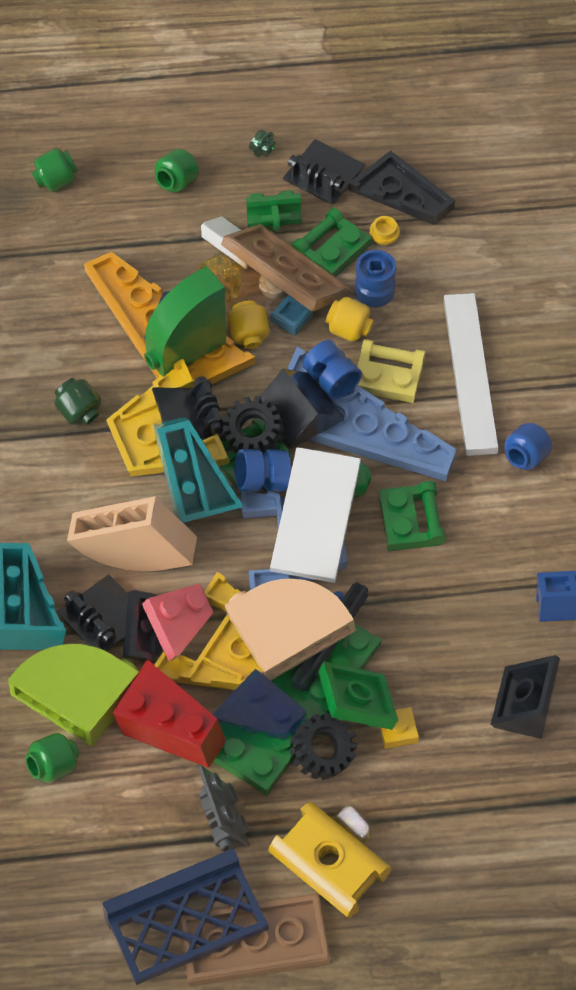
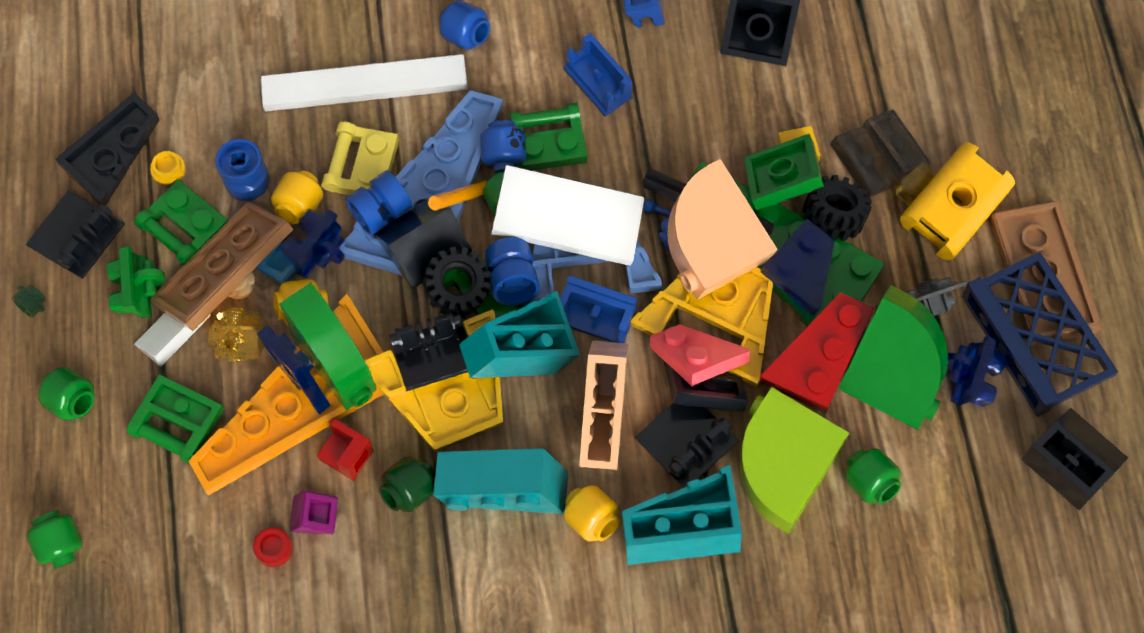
camera: 90 degrees left, 10 degrees up
none -> green plate [127,375,225,465]
none -> red tile [253,527,293,567]
none -> clear blue hips [280,209,345,279]
none -> magenta slope [290,490,338,534]
none -> red panel [317,418,374,481]
none -> light orange bar [428,180,487,210]
none -> teal wedge [433,448,568,514]
none -> blue head [480,120,527,173]
none -> blue hinge [560,275,637,343]
none -> blue hinge [564,33,632,117]
none -> yellow head [564,485,620,541]
none -> clear smoke slope [830,109,931,198]
none -> green brick [838,285,948,430]
none -> clear blue hips [947,336,1007,407]
none -> black slope [1021,408,1128,510]

